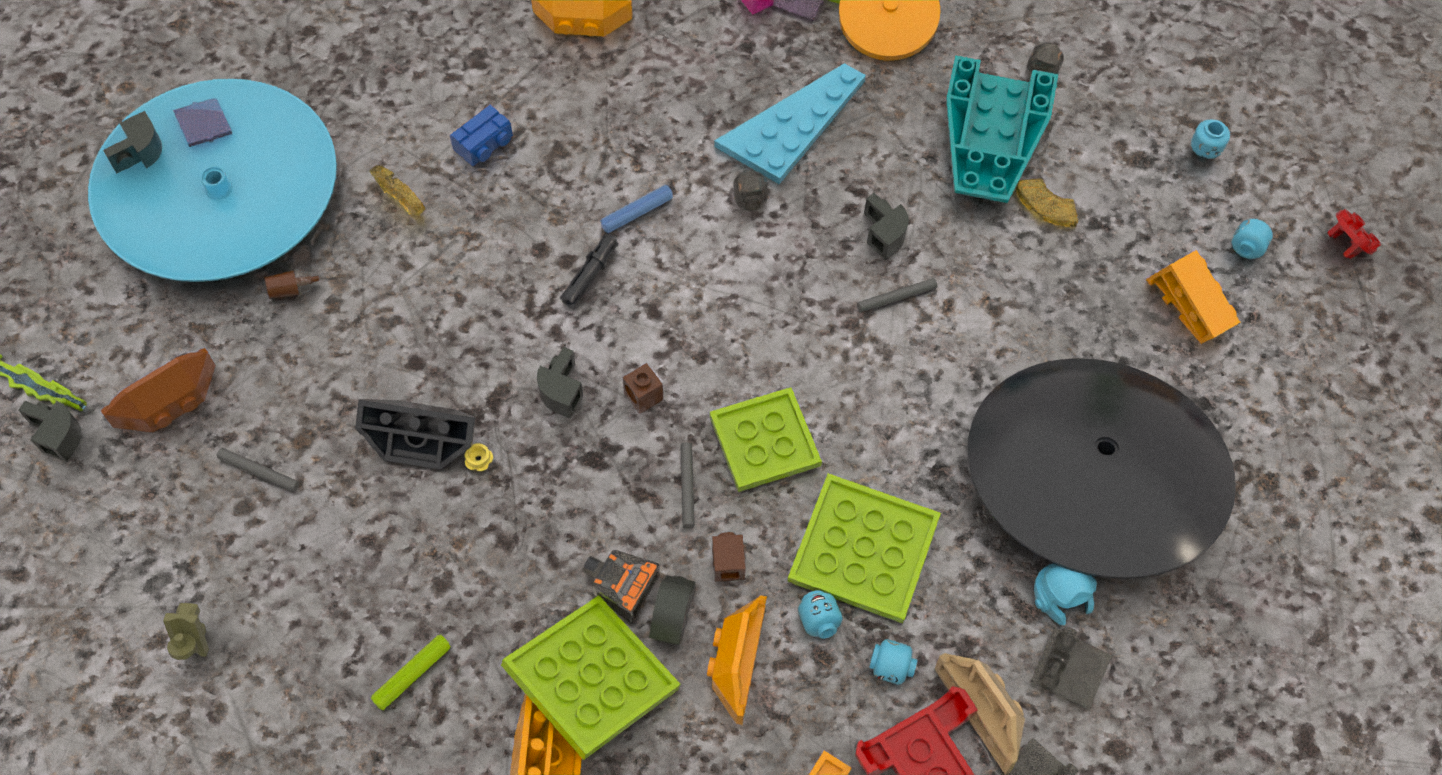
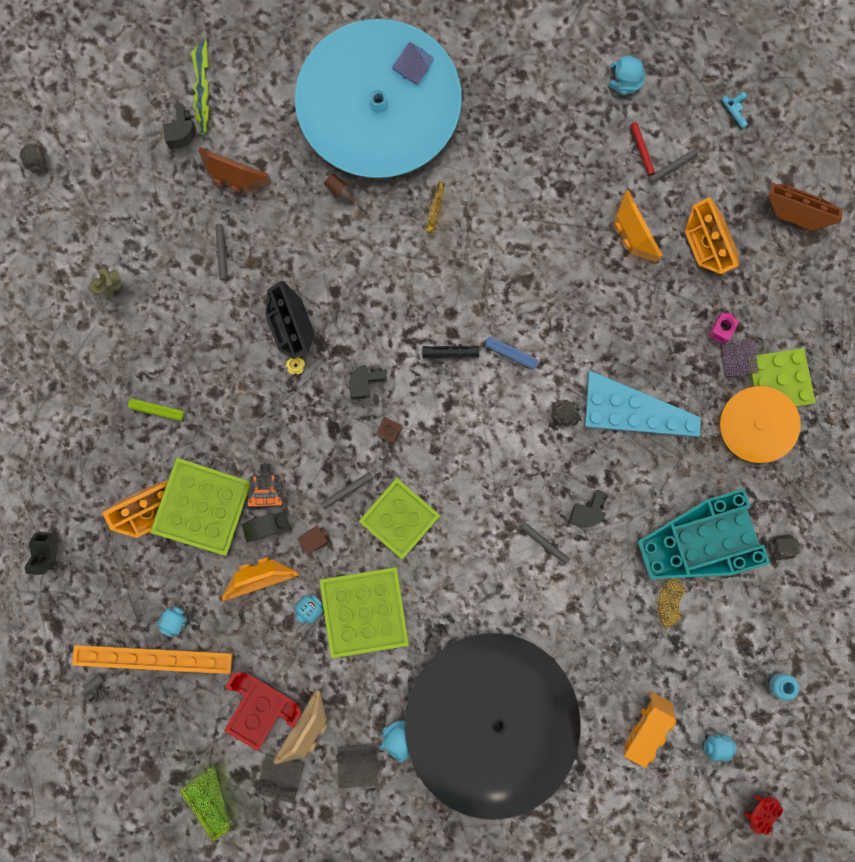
camera: 60 degrees right, 20 degrees up
pearl dark grey brick [103,111,162,174] -> none
blue brick [450,104,513,167] -> none
medium azure head [869,639,917,685] -> none

